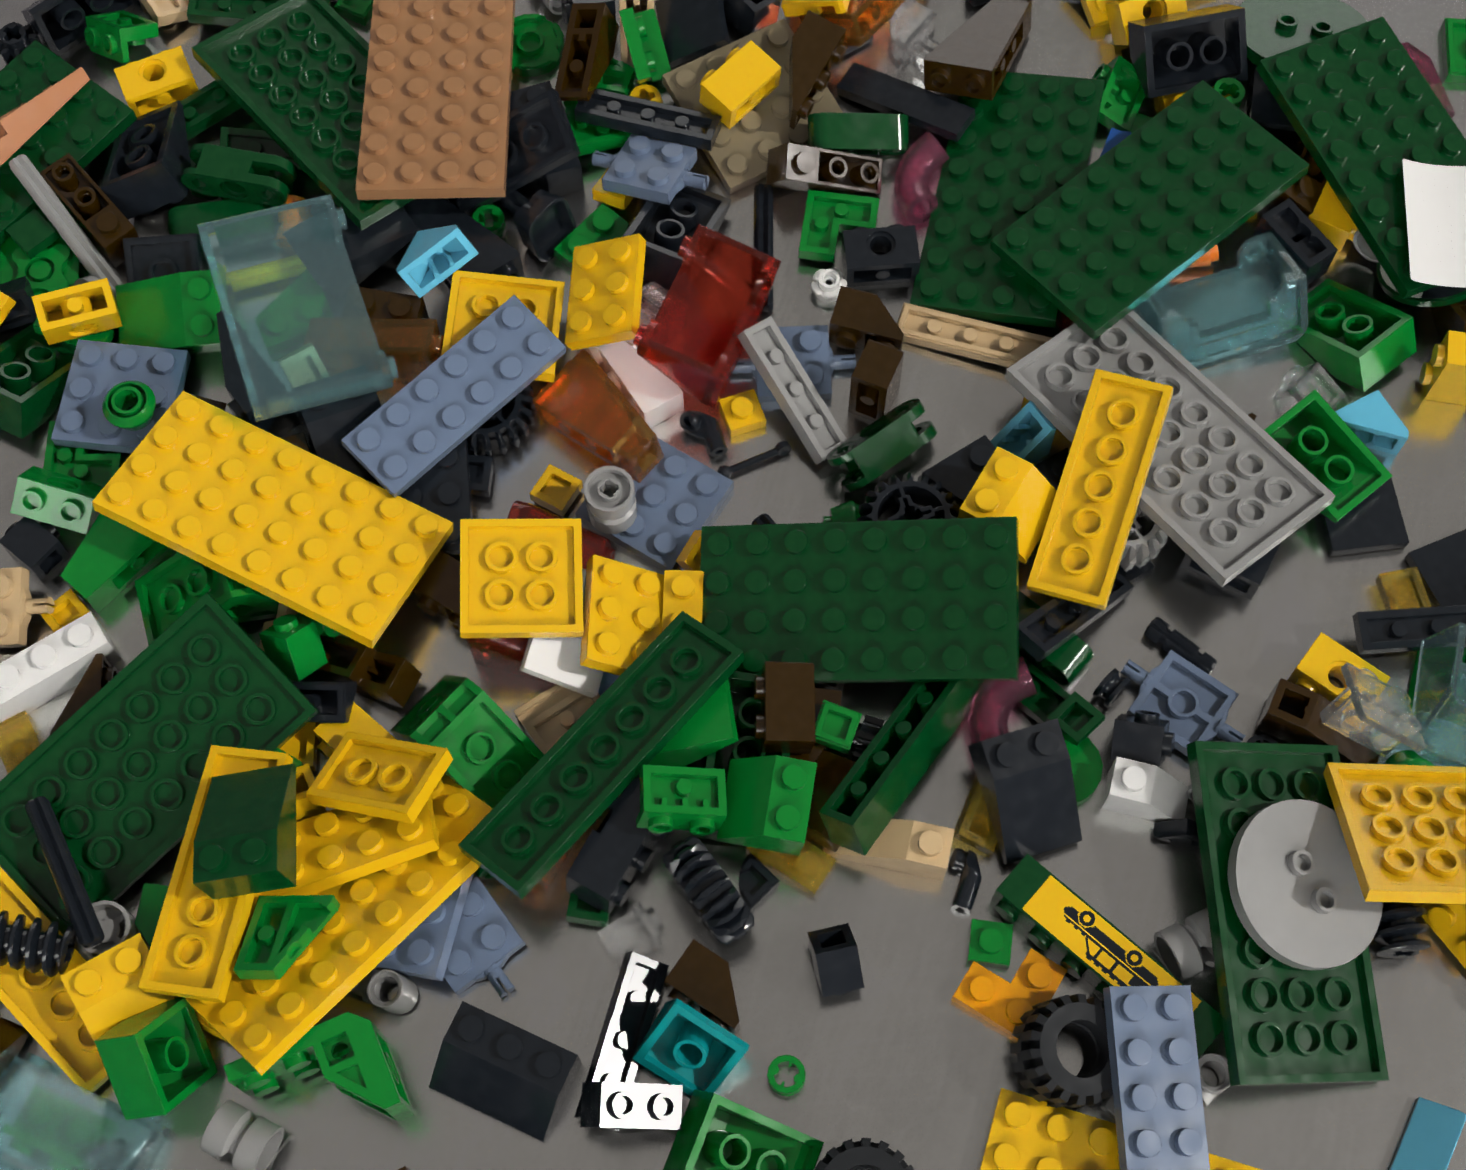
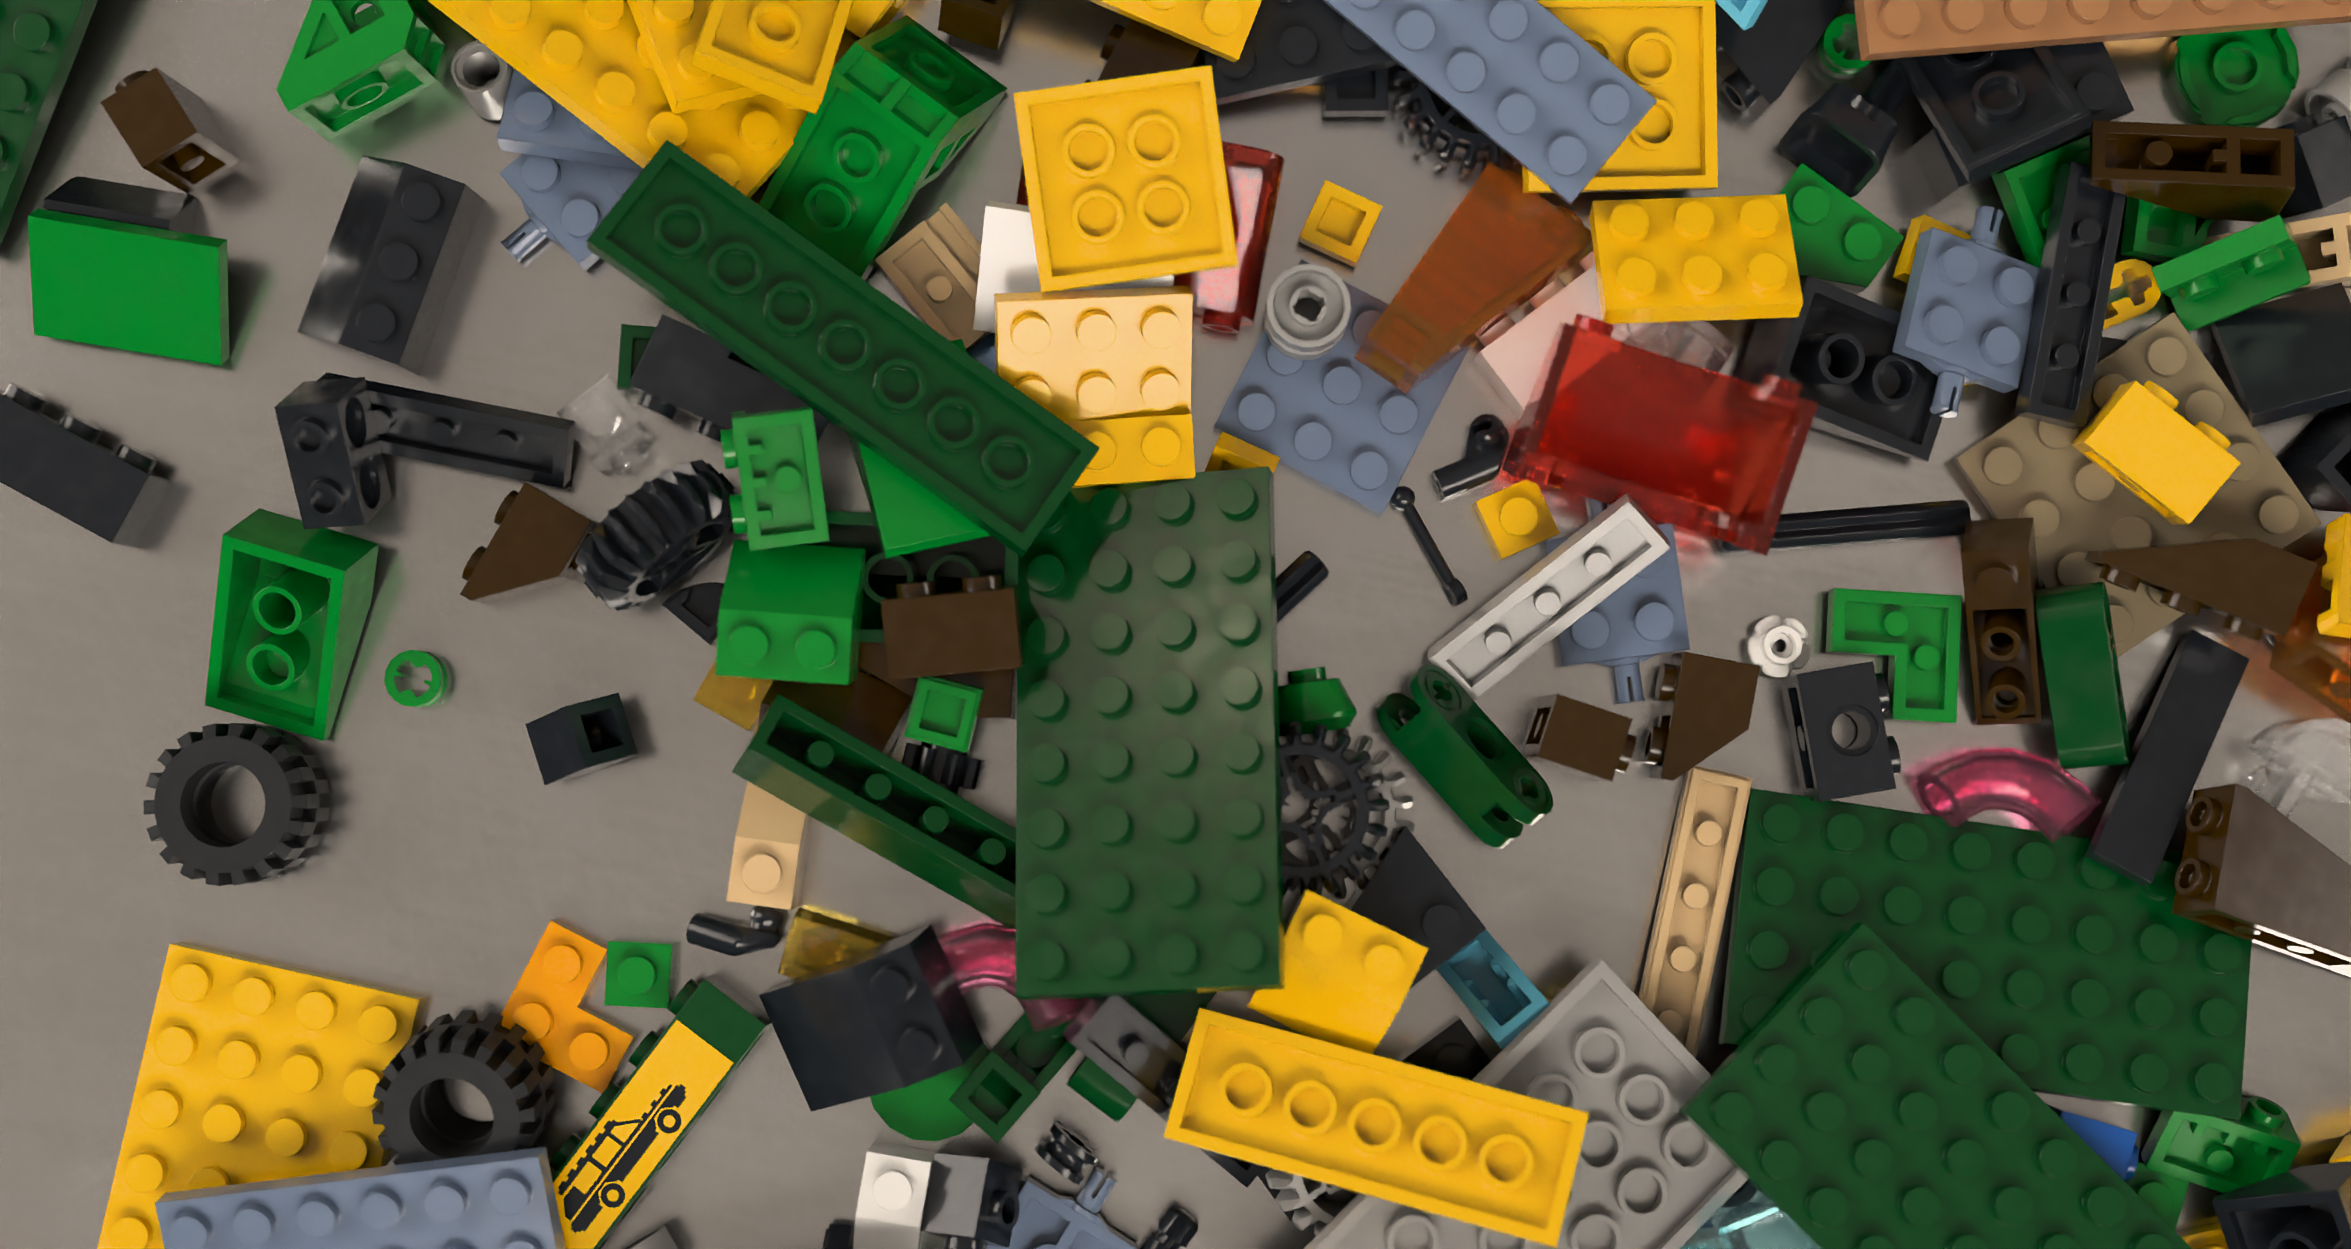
camera: 80 degrees right, 20 degrees up
teal slope [633,998,749,1097] -> none

